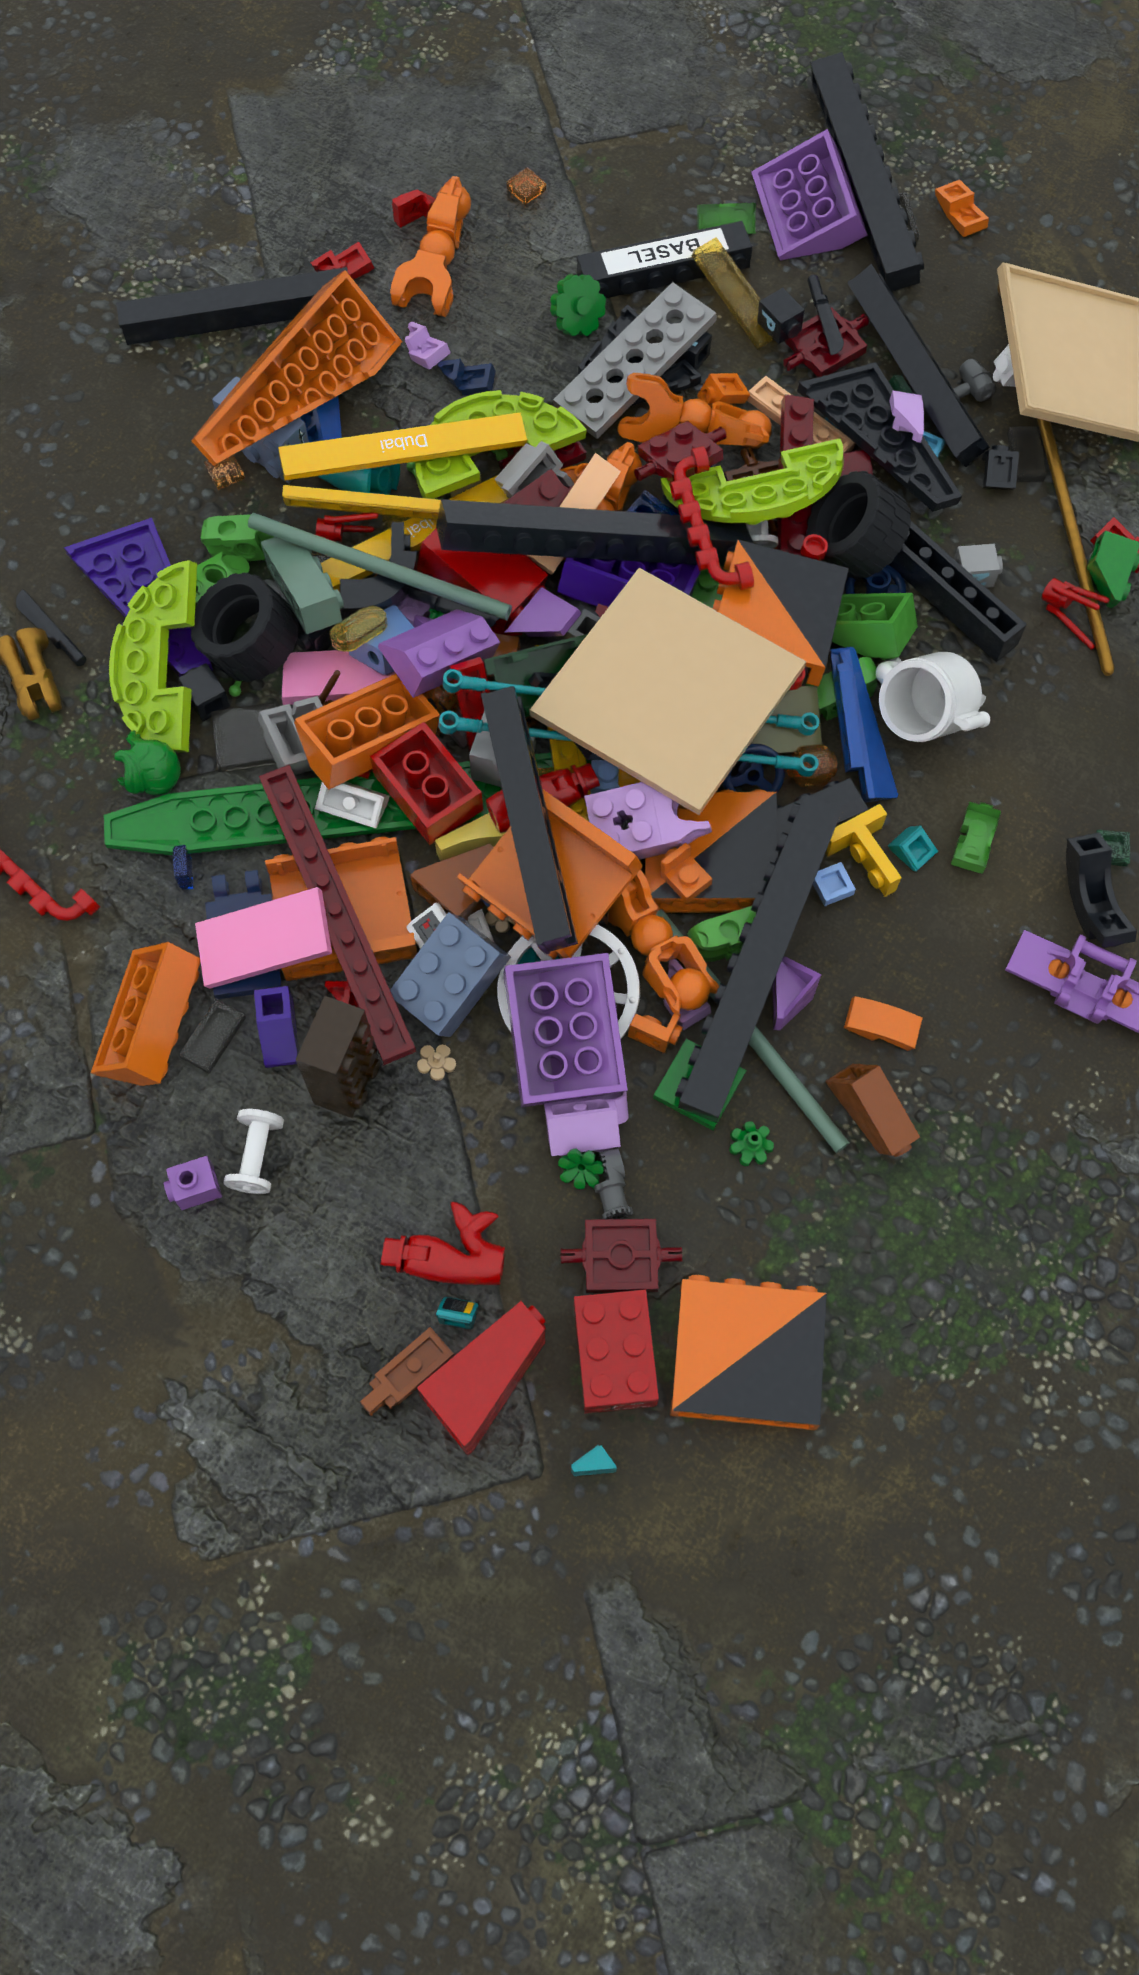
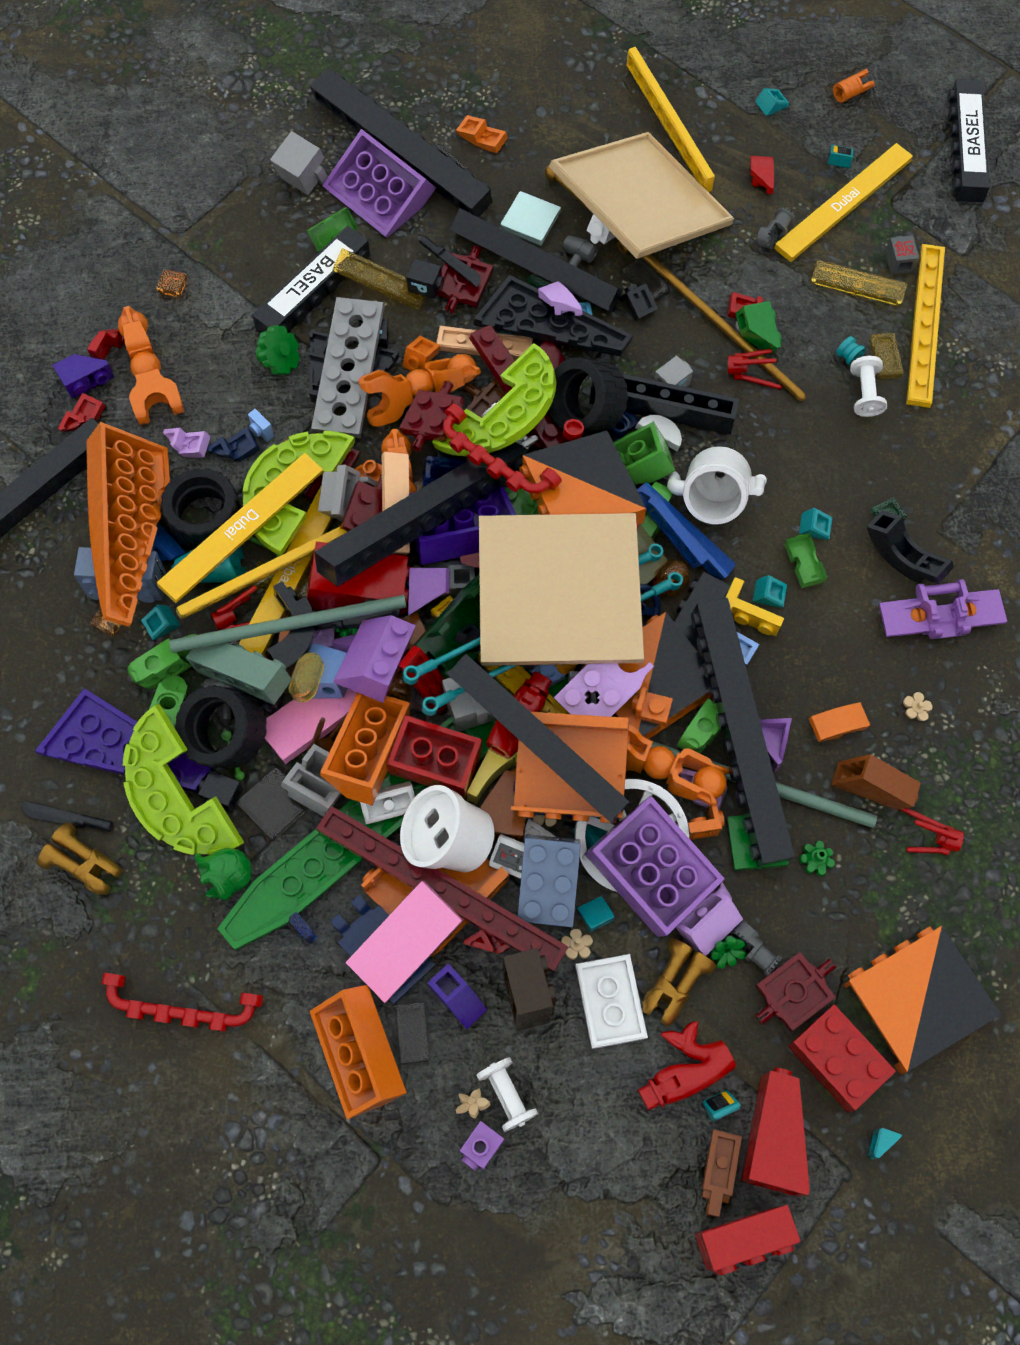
camera: 35 degrees left, 0 degrees up
none -> dark purple slope [52,354,114,399]
none -> teal slope [141,604,180,640]
none -> black tyre [161,468,242,551]
none -> light blue plate [248,409,274,442]
none -> light grey plate [270,131,328,195]
none -> white piece [400,785,494,872]
none -> tan plant [456,1088,490,1119]
none -> light aqua tile [500,191,561,246]
none -> white tile [575,954,648,1049]
none -> teal slope [577,896,615,933]
none -> white tile [635,415,682,451]
none -> pearl gold piece [642,938,717,1027]
none -> red brick [695,1205,801,1275]
none -> teal slope [799,508,833,540]
none -> red plant [900,808,964,856]
none -> tan plant [903,692,932,722]

